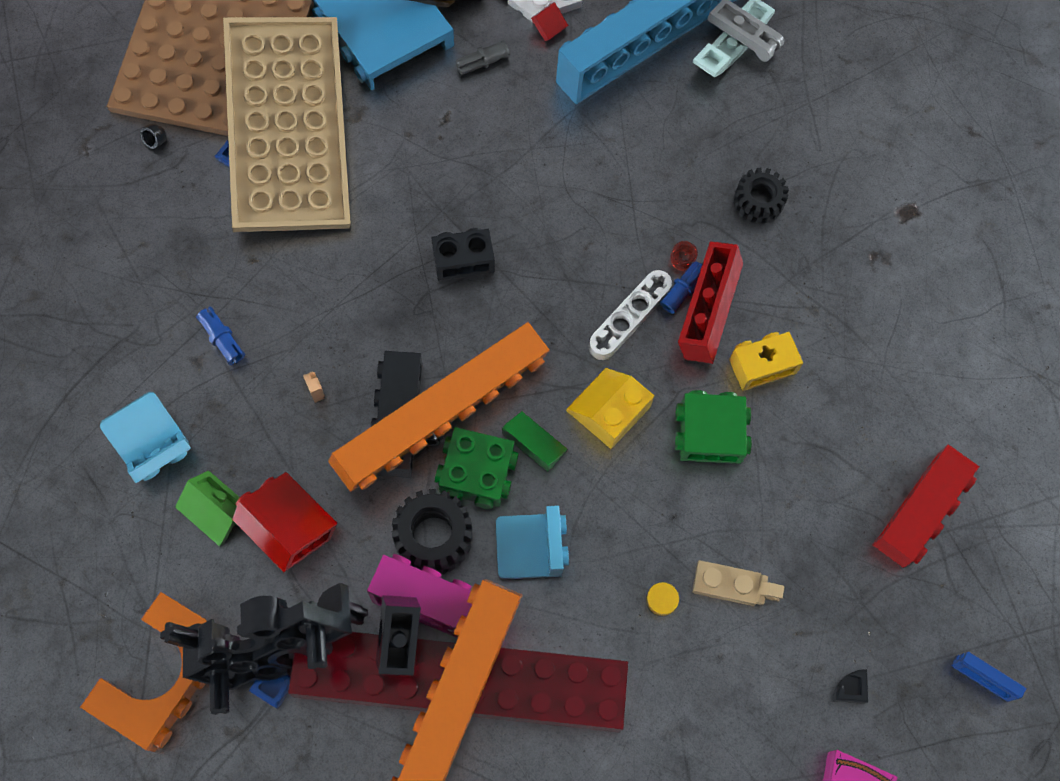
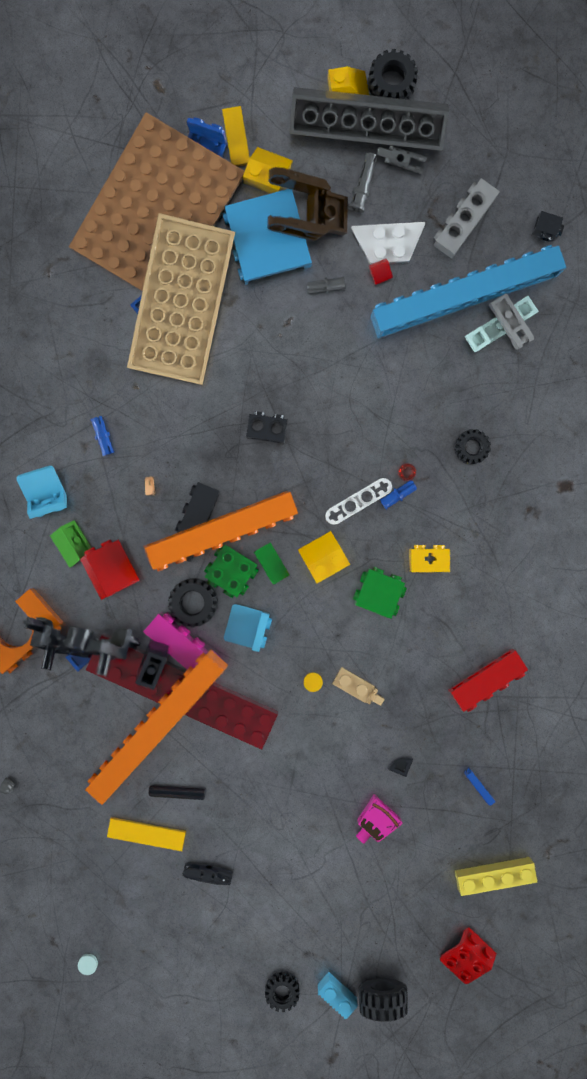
camera: 25 degrees right, 20 degrees up
black hinge [140,124,166,149] -> none
red brick [678,241,743,364] -> none

